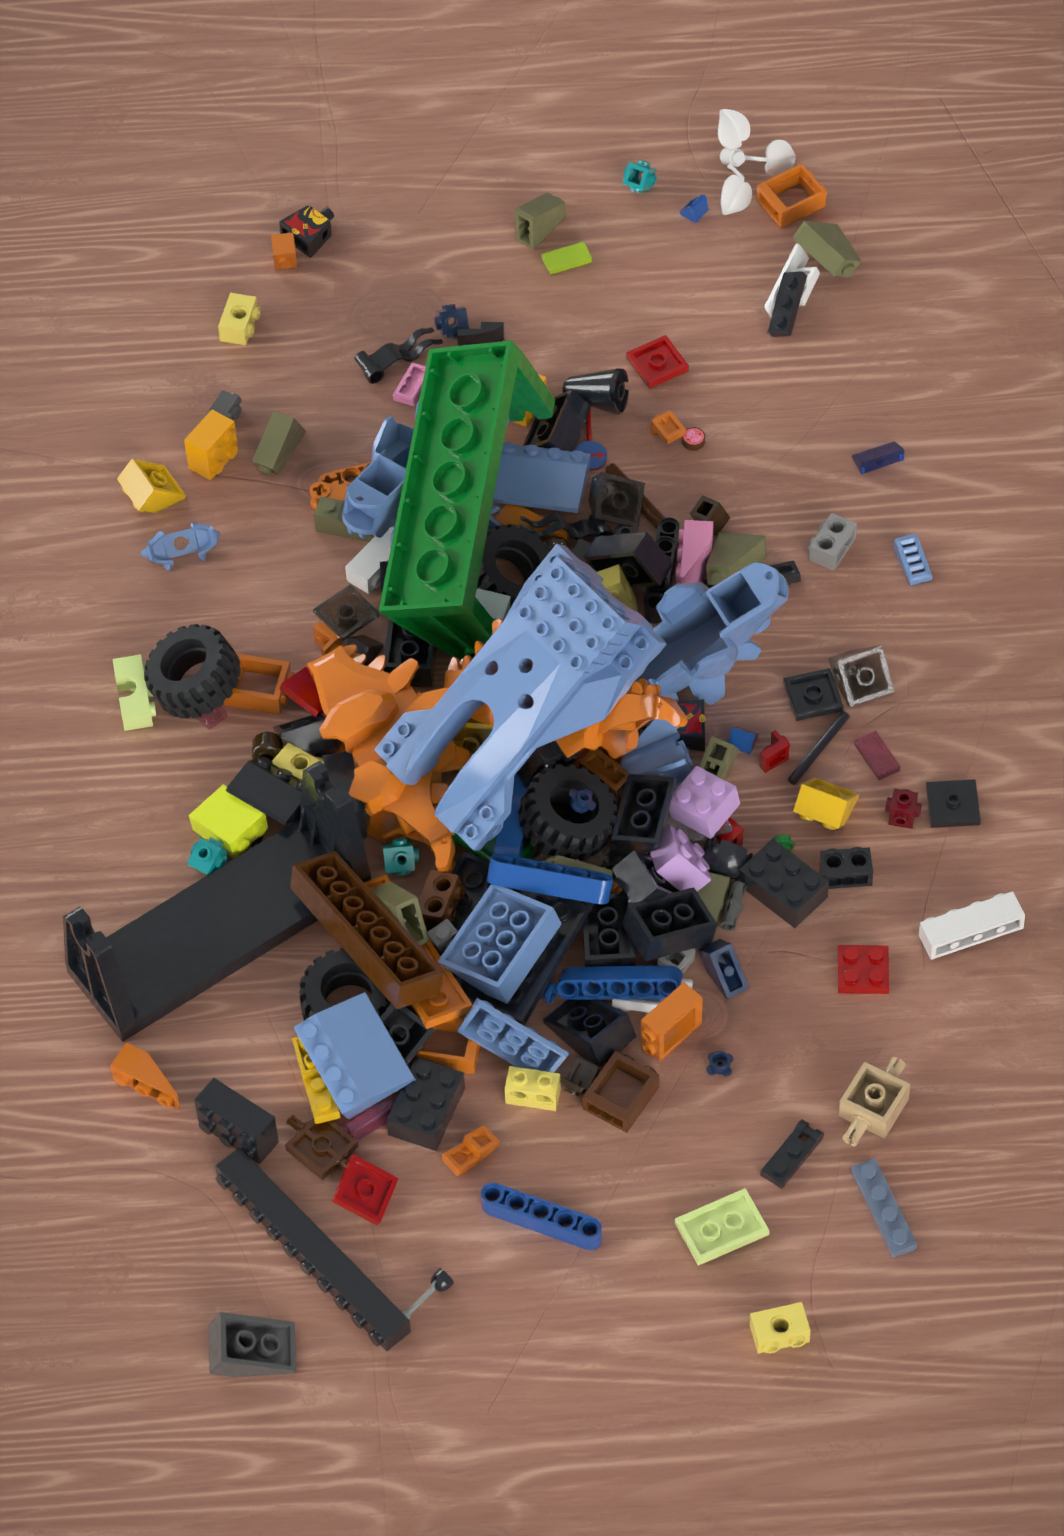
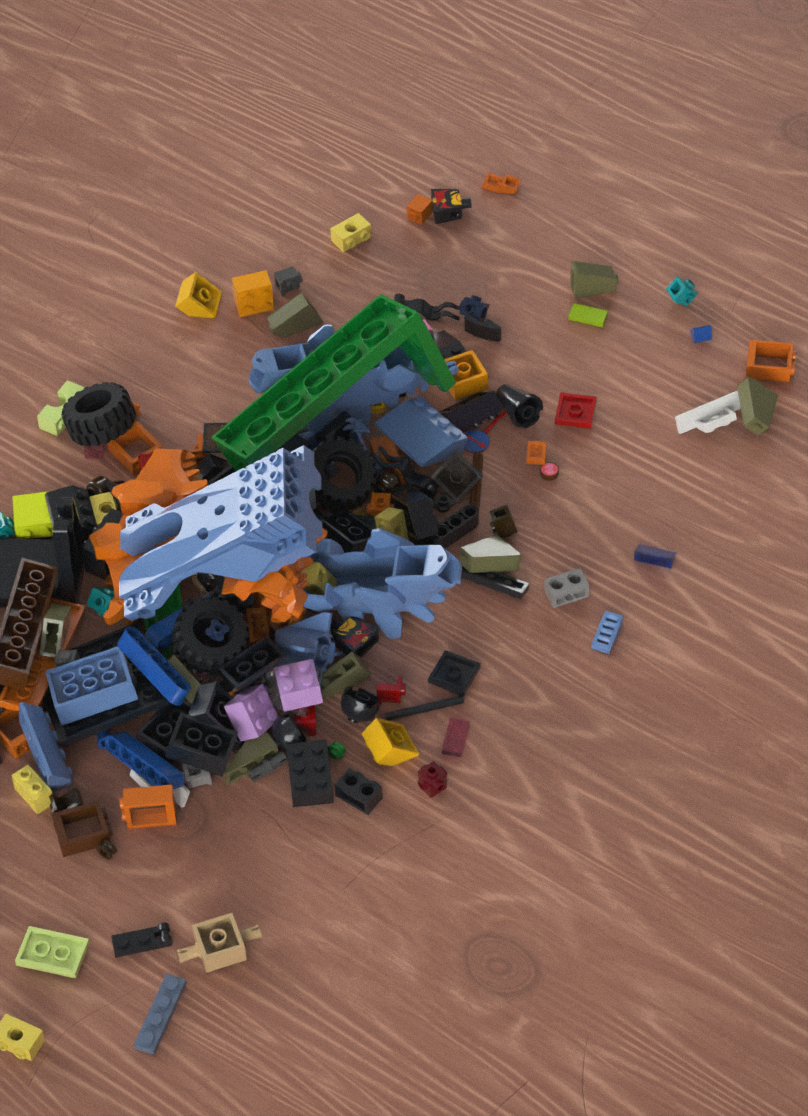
camera: 40 degrees right, 5 degrees down
medium blue piece [140,522,220,571] -> none
reddish brown brick [418,870,465,928] -> none
black slope [543,999,636,1066] -> none
bright pink slope [676,520,713,585] -> none
dark blue slope [698,939,749,999] -> none
dark blue plate [707,1051,733,1077] -> none
white plant [718,109,796,215] -> none
blue slope [728,727,759,754] -> none
black plate [768,271,807,337] -> none
clear smoke slope [828,645,894,707] -> none
red plate [838,945,889,994] -> none
white brick [919,891,1025,960] -> none
black plate [926,779,981,828] -> none
none -> dark brown bush [96,839,117,860]
none -> black cylinder [340,686,382,723]
none -> orange slope [482,172,521,194]

